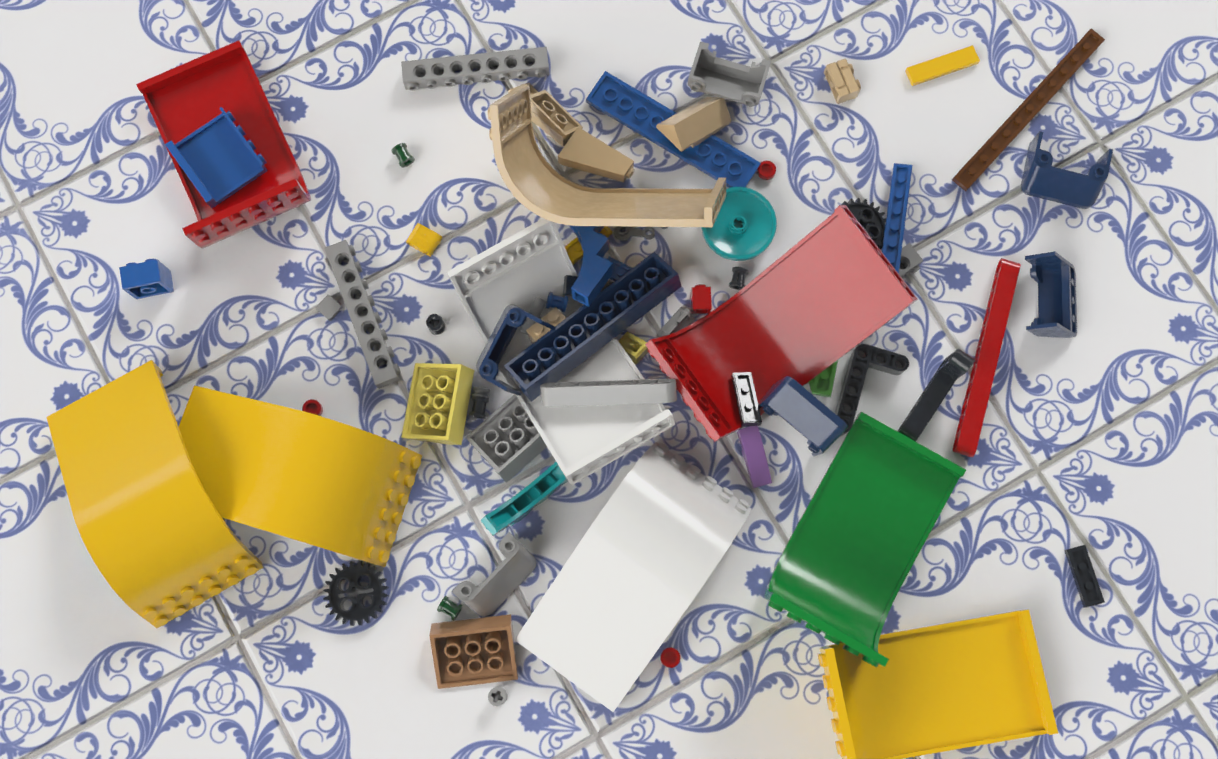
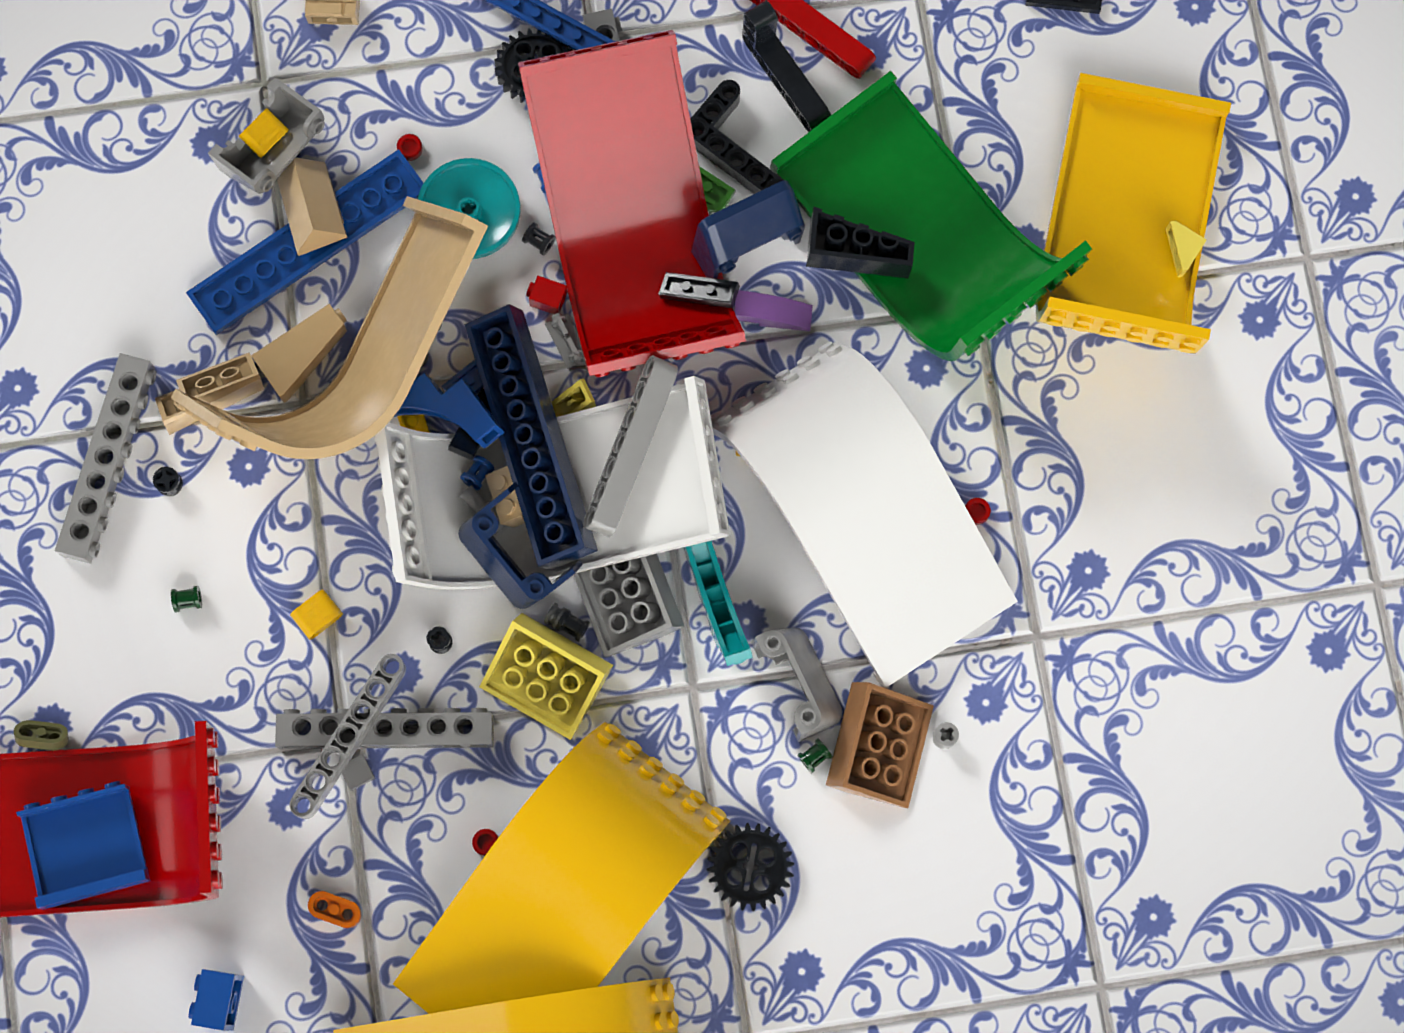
camera: 70 degrees left, 0 degrees up
none -> olive plate [13,720,69,751]
none -> black wheel [153,467,183,496]
none -> yellow piece [239,108,289,158]
none -> light grey beam [290,654,406,819]
none -> orange plate [308,891,362,928]
none -> black wedge [806,207,915,279]
none -> light yellow slope [1166,220,1206,277]

